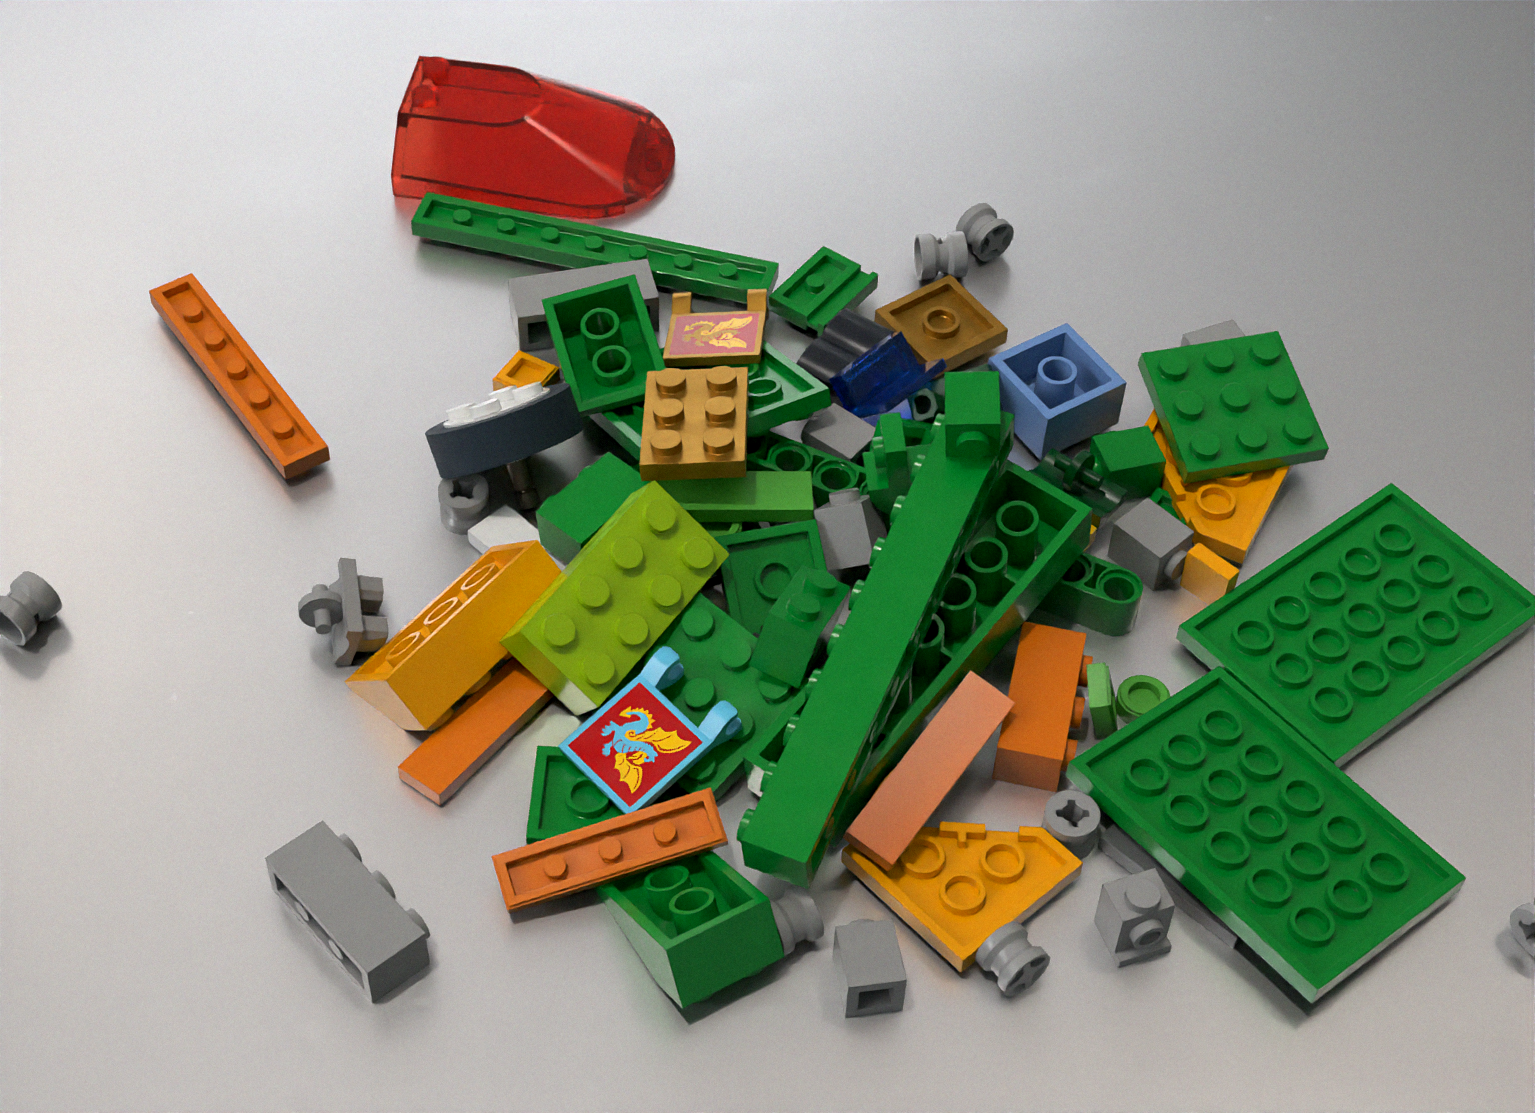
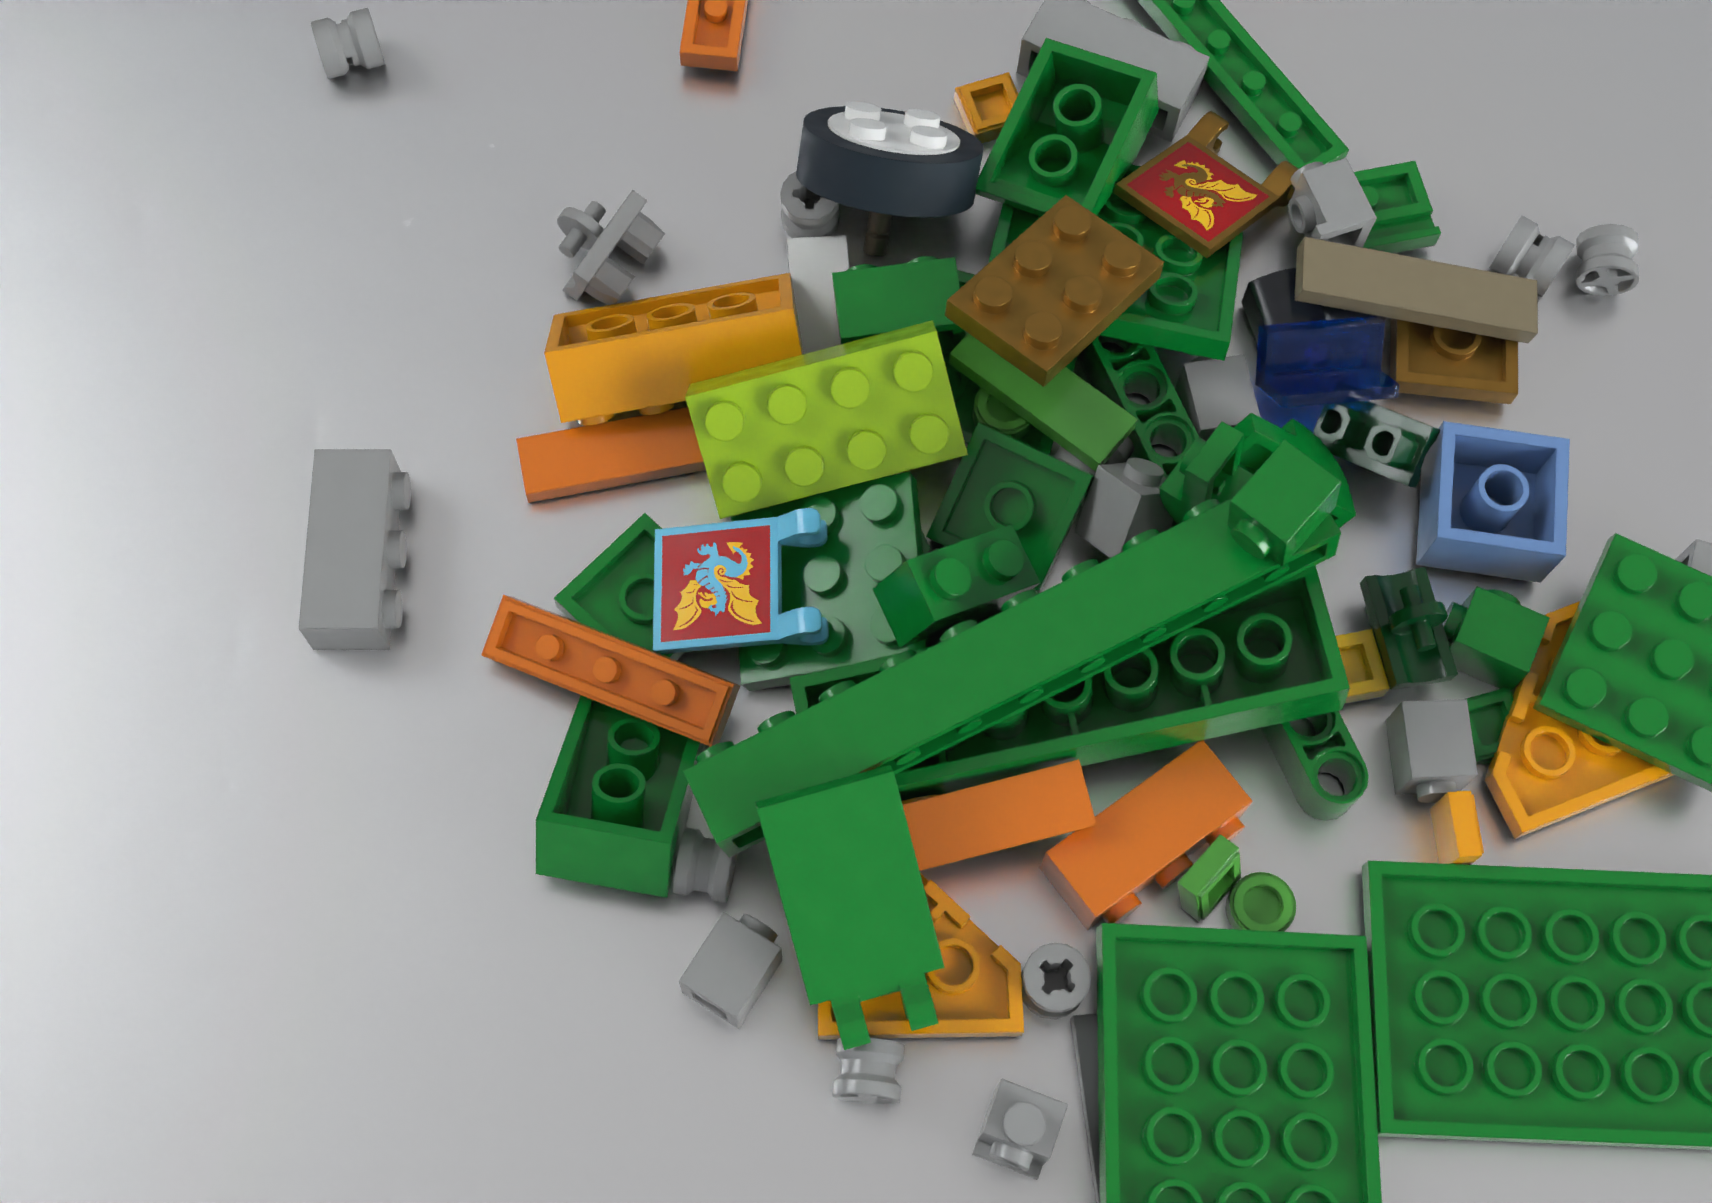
camera: 40 degrees right, 20 degrees up
none -> green tile [755,765,945,1050]
none -> light grey brick [1289,158,1377,248]
none -> dark tan tile [1295,237,1538,343]

